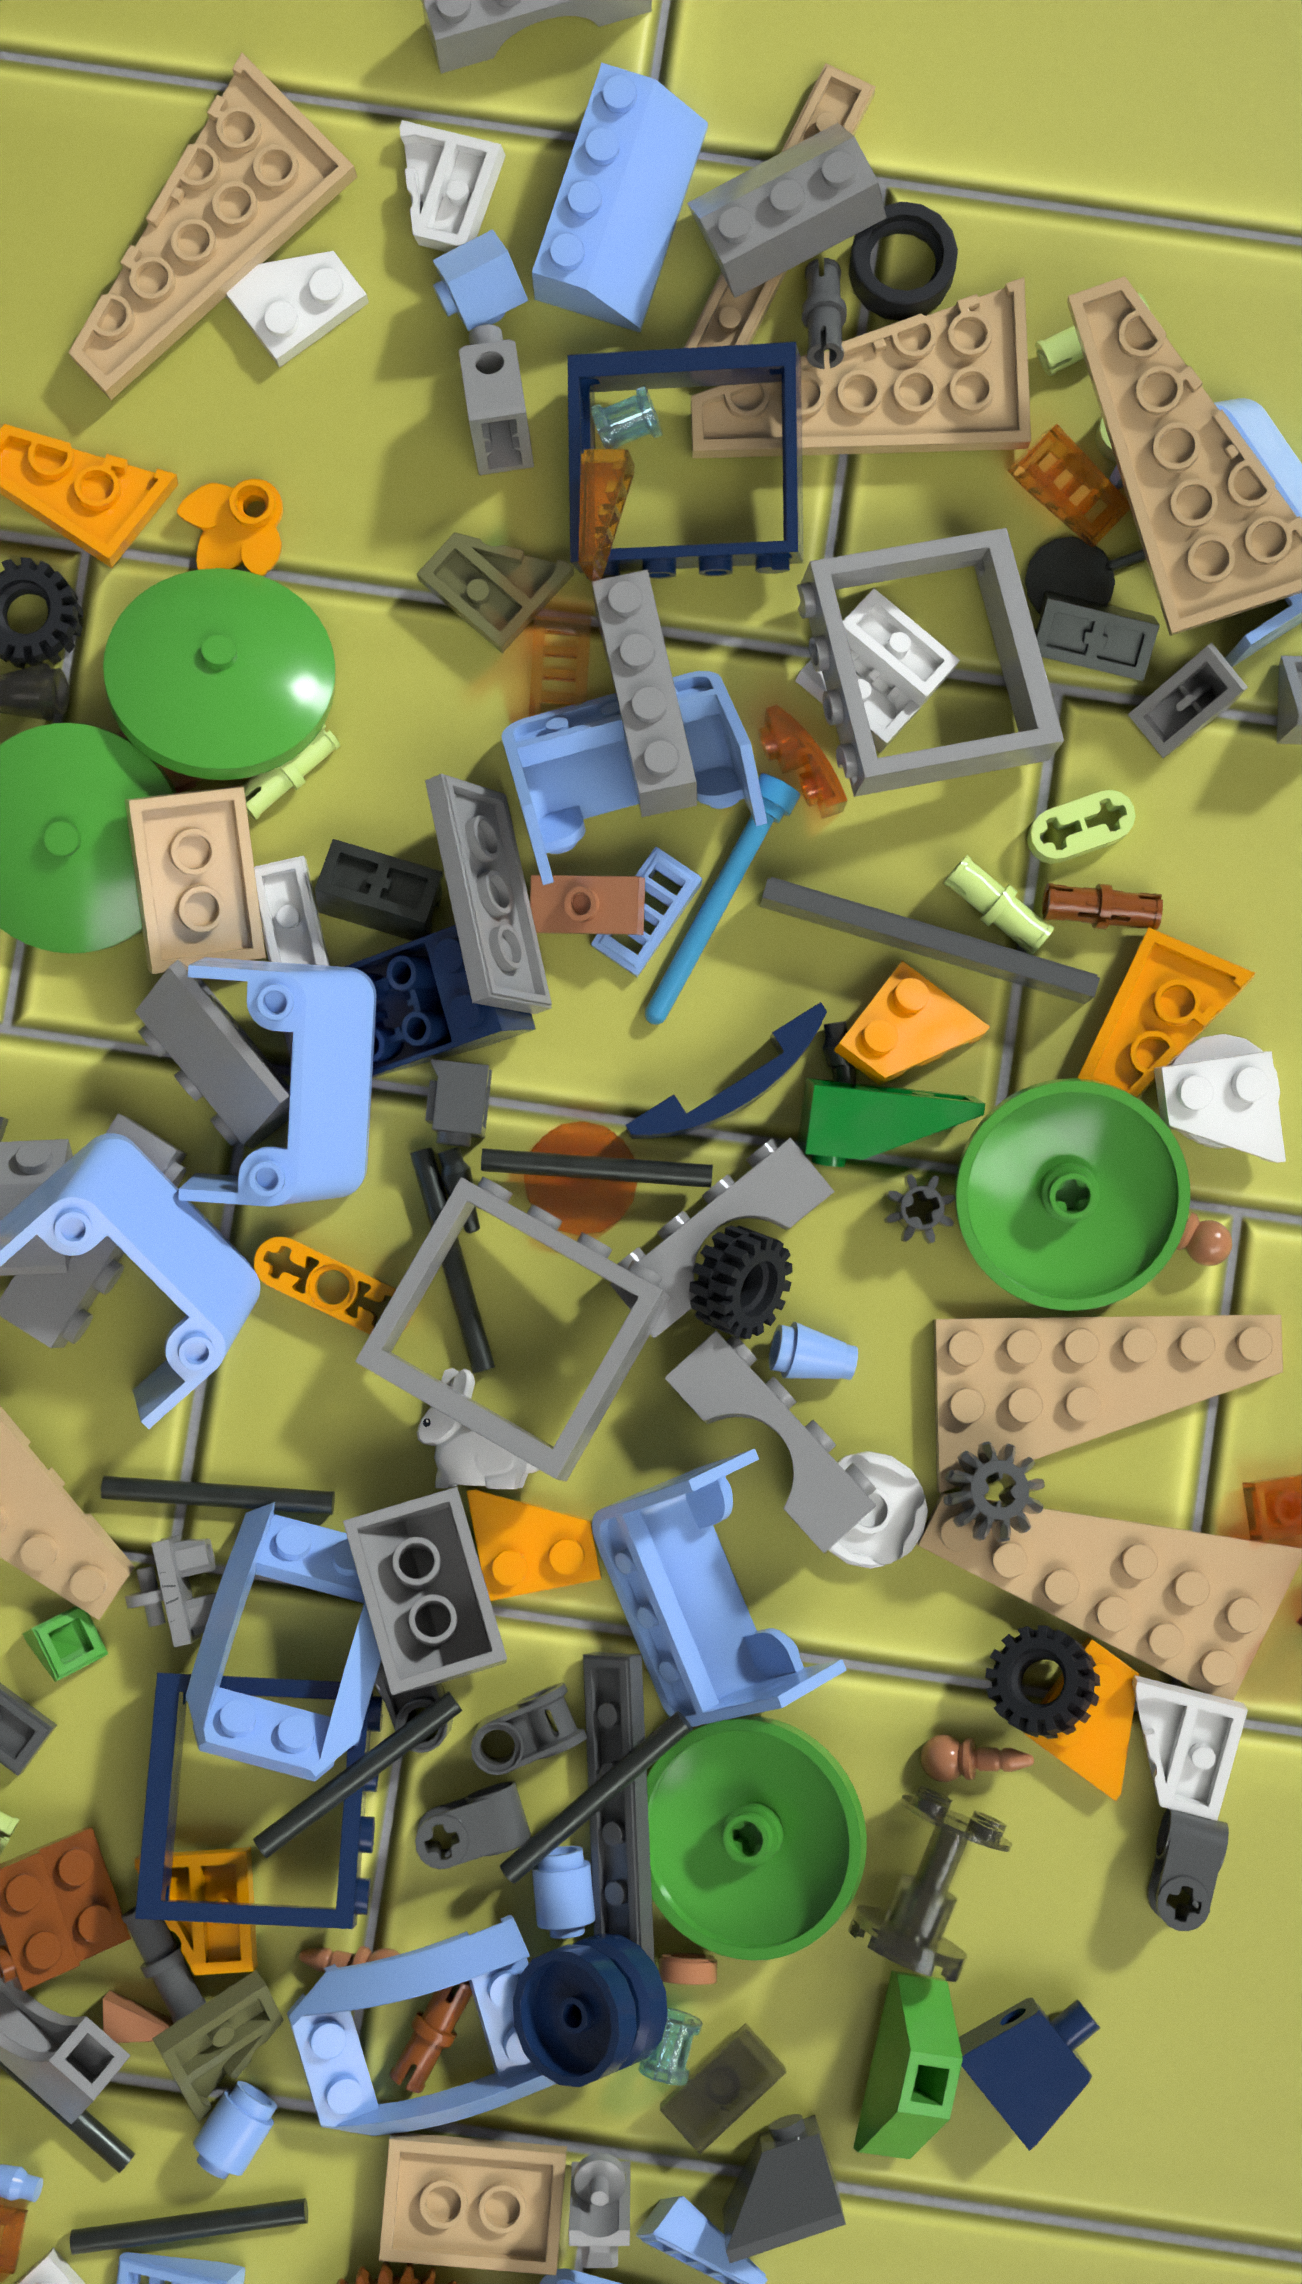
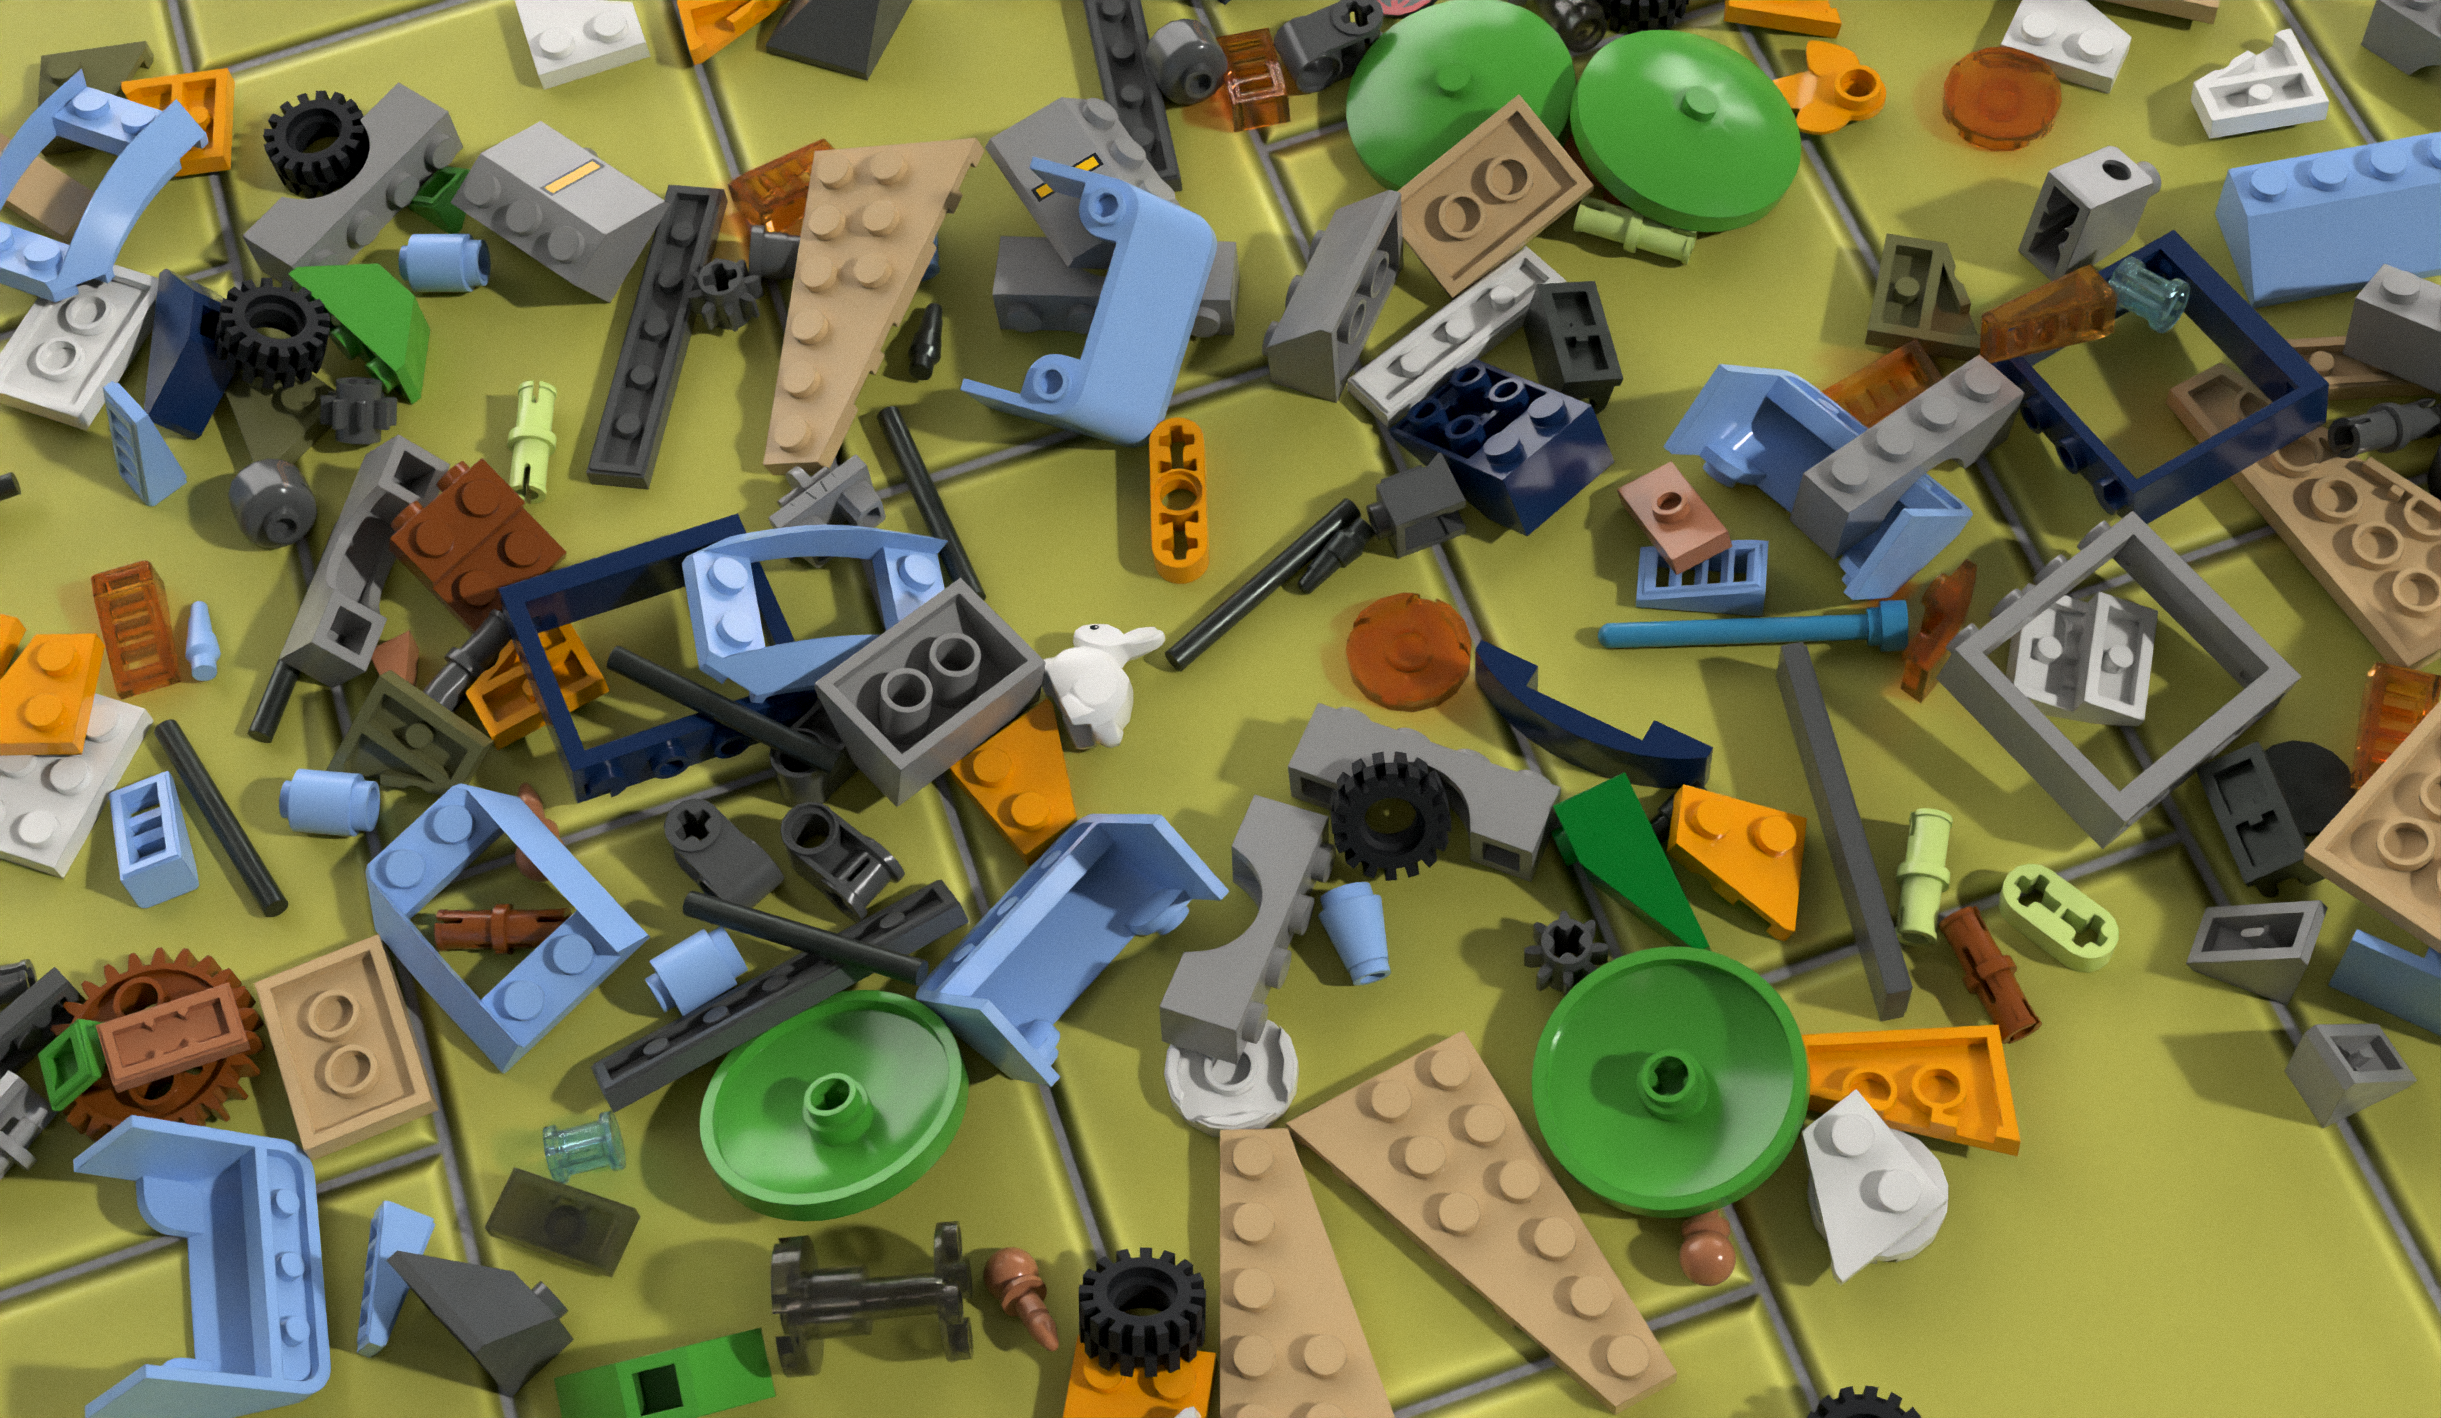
camera: 70 degrees right, 25 degrees down
bright green slope [22,1606,108,1682] -> none
light blue windscreen [178,957,376,1207] -> none
light grey window [355,1177,671,1482] -> none
light grey tile [425,774,552,1014] -> none
light blue brick [433,229,529,331] -> none
pearl dark grey bar [481,1148,713,1188] -> none
dark blue wheel [513,1933,668,2087] -> none
light grey hips [569,2153,631,2268] -> none
nougat tile [658,1953,717,1985] -> none
dark grey gear [944,1442,1045,1543] -> none
none -> pearl dark grey piece [908,303,943,380]
none -> clear orange tile [1942,47,2062,151]

